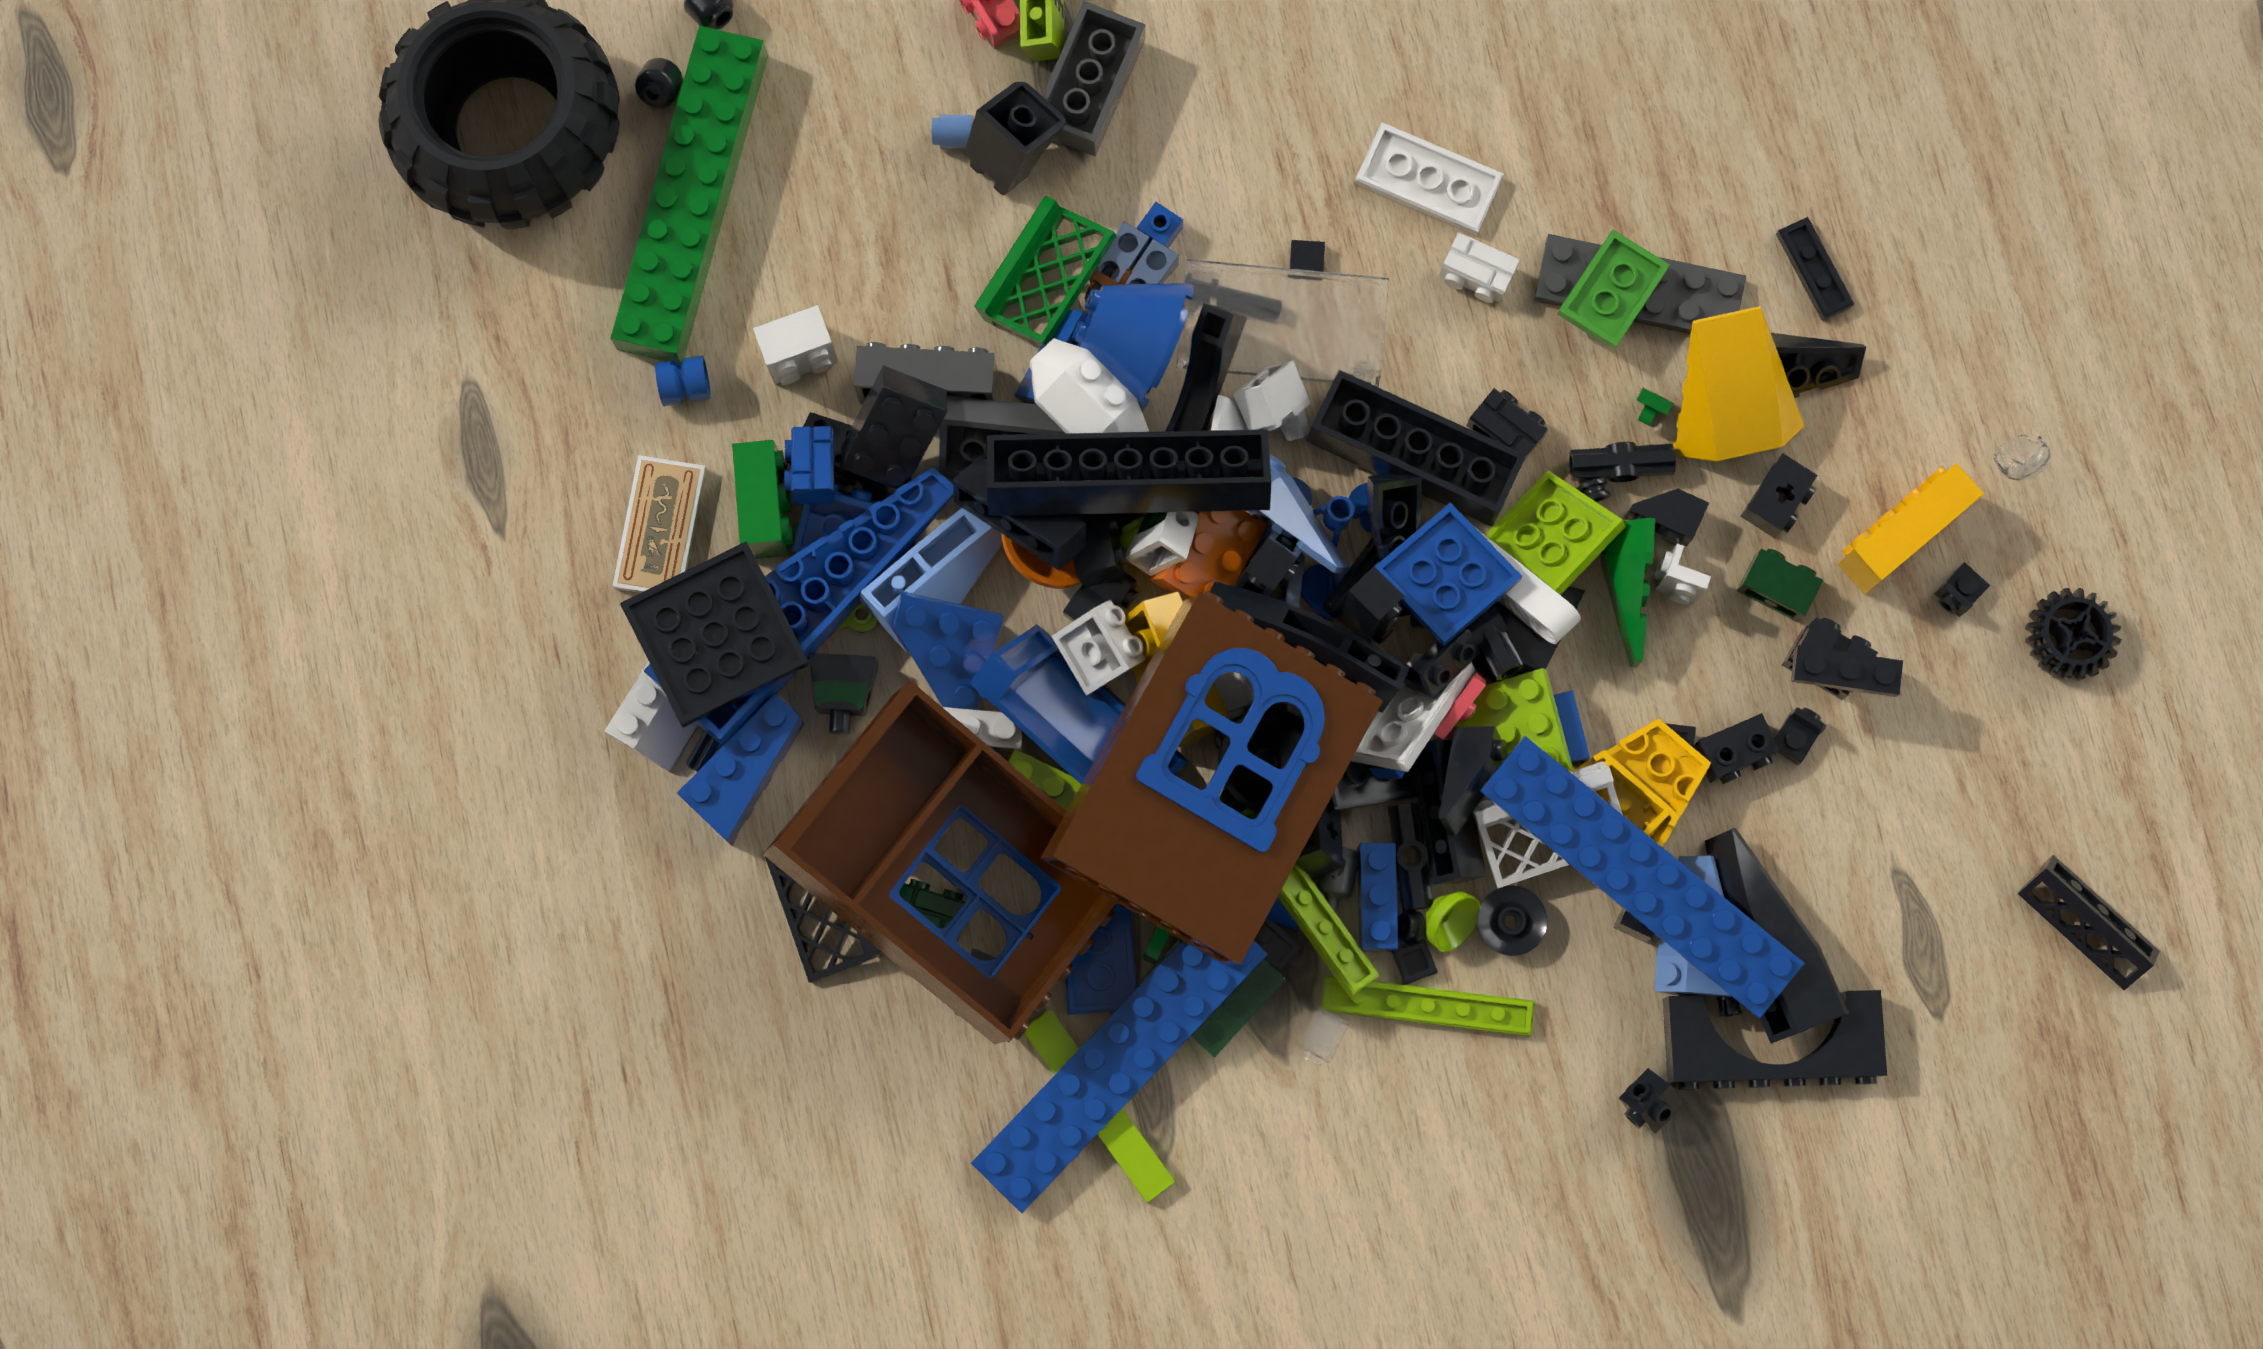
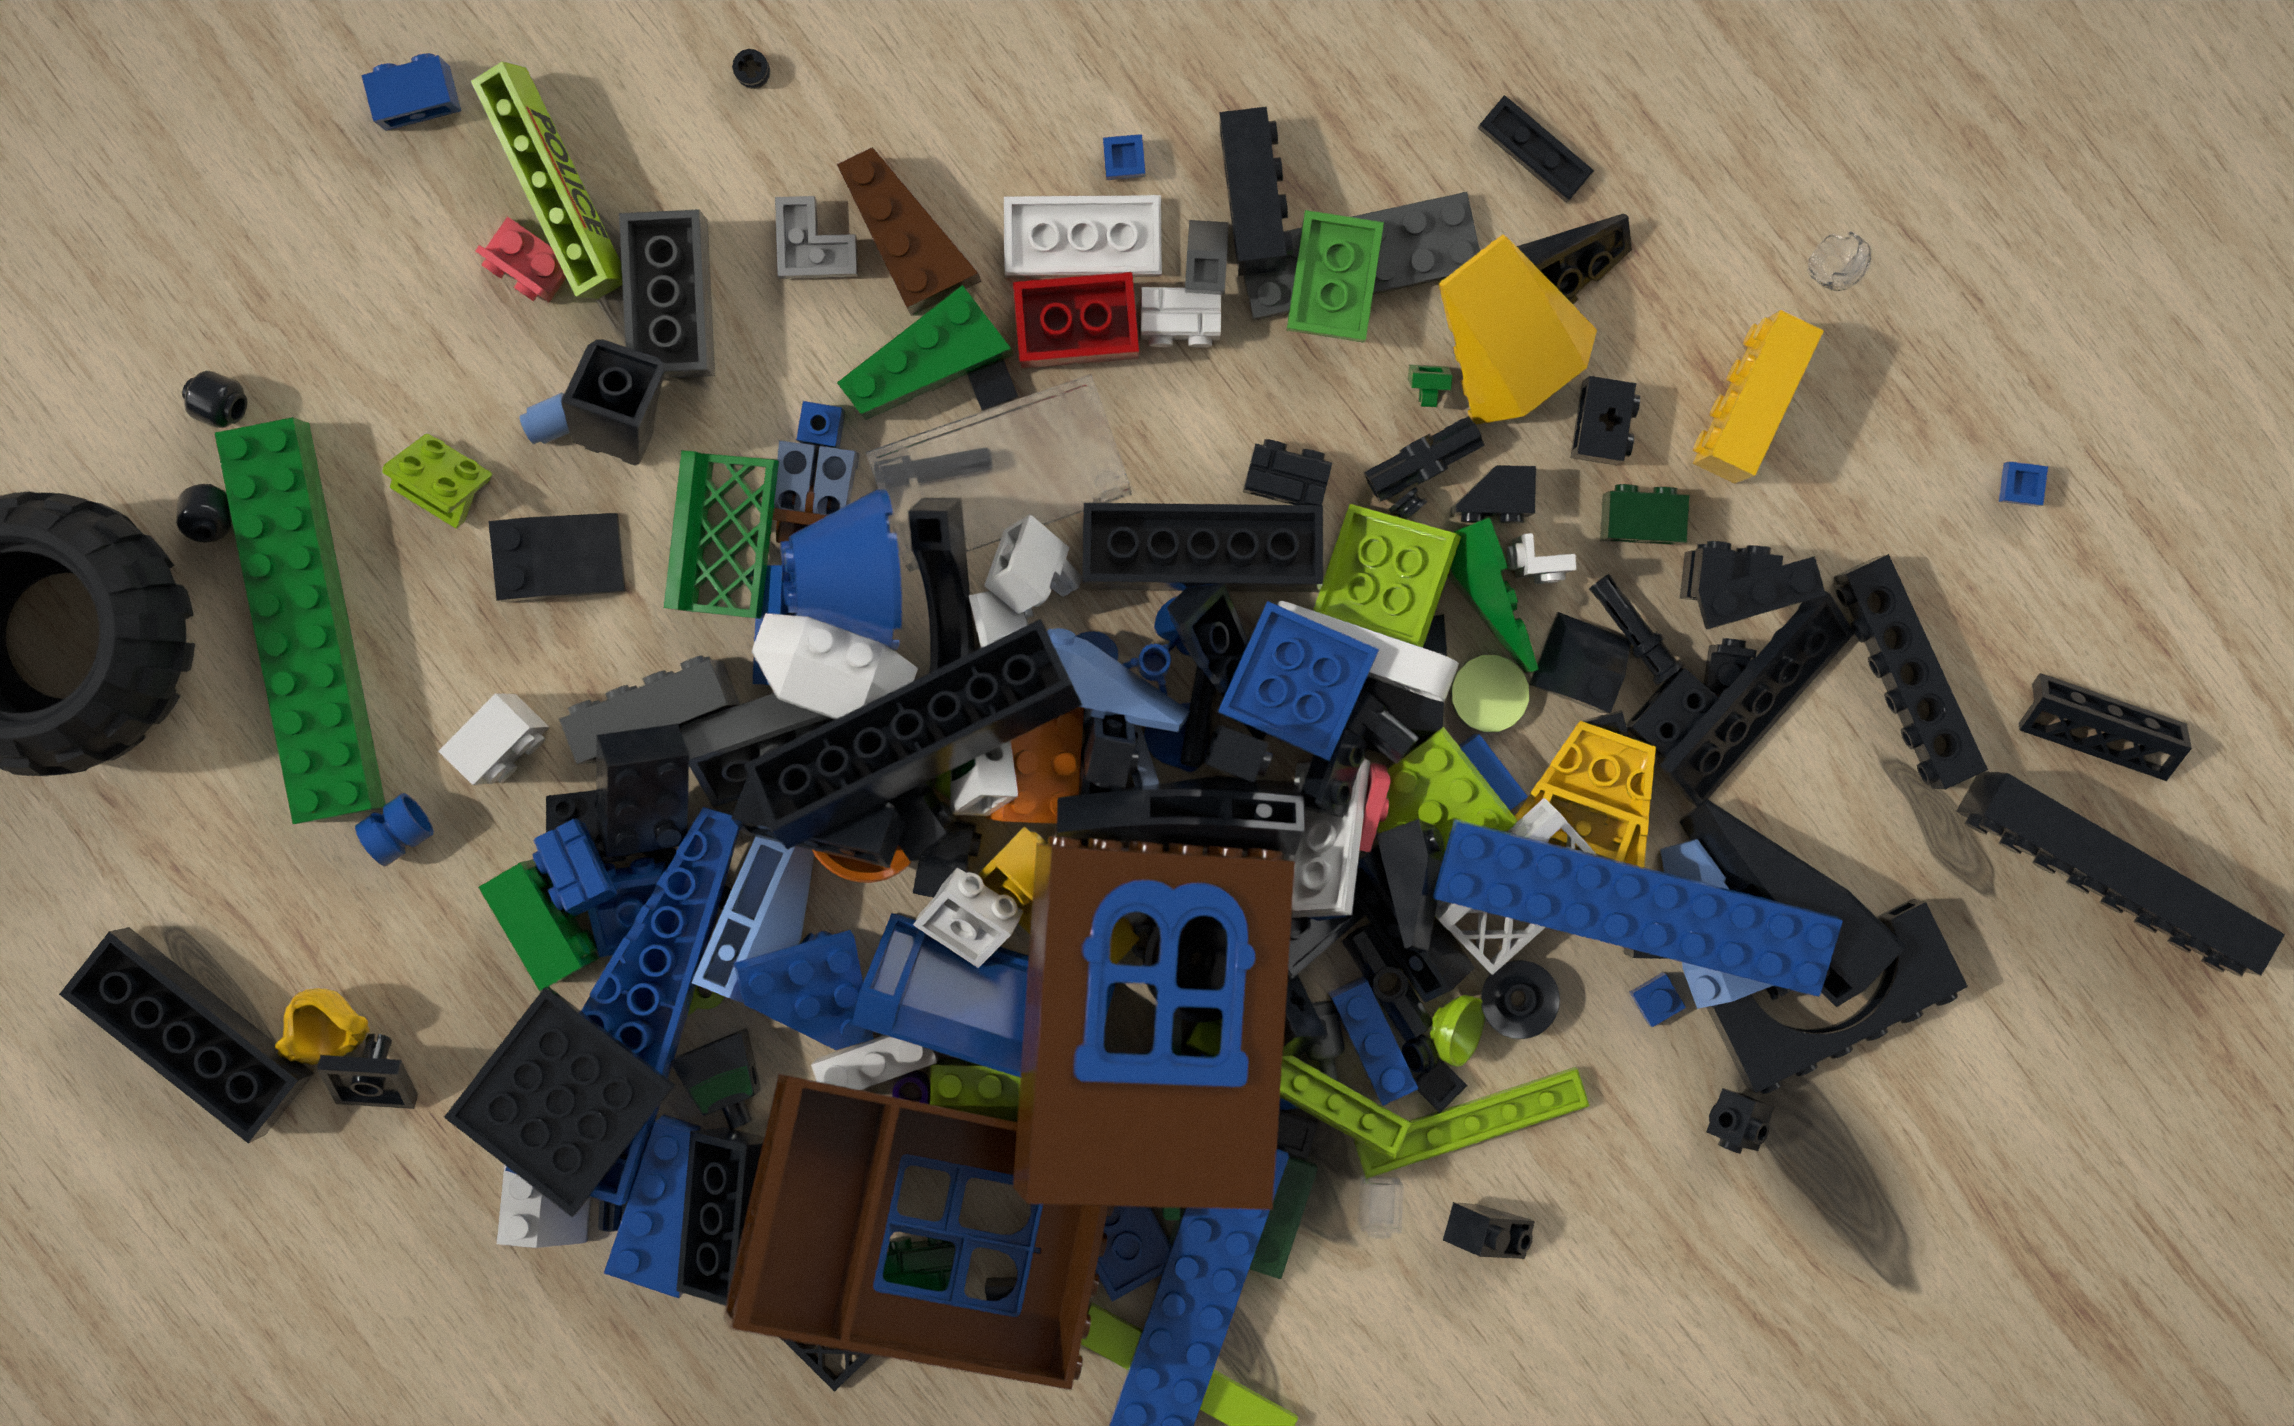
camera: 25 degrees left, 10 degrees up
tile [612,455,707,593] -> none
black bracket [1934,562,1990,617] -> none
black gear [2024,588,2122,681] -> none
none -> black brick [59,927,315,1143]
none -> yellow hair [275,988,370,1065]
none -> black tile [317,1034,418,1109]
none -> lime bracket [382,434,492,529]
none -> black slope [488,513,626,603]
none -> black brick [676,1128,764,1306]
none -> light grey plate [775,196,858,279]
none -> reddish brown wedge [837,147,981,316]
none -> green wedge [837,285,1014,420]
none -> red brick [1013,272,1139,368]
none -> blue plate [1103,134,1146,180]
none -> dark grey slope [1185,220,1228,295]
none -> black brick [1219,106,1293,276]
none -> black slope [1443,1202,1535,1259]
none -> yellowish green tile [1450,655,1529,732]
none -> black slope [1529,612,1631,713]
none -> black pin [1589,574,1685,685]
none -> blue plate [1629,972,1686,1027]
none -> black plate [1660,591,1855,807]
none -> black brick [1834,554,1988,790]
none -> black brick [1956,771,2285,977]
none -> blue plate [1999,461,2048,507]

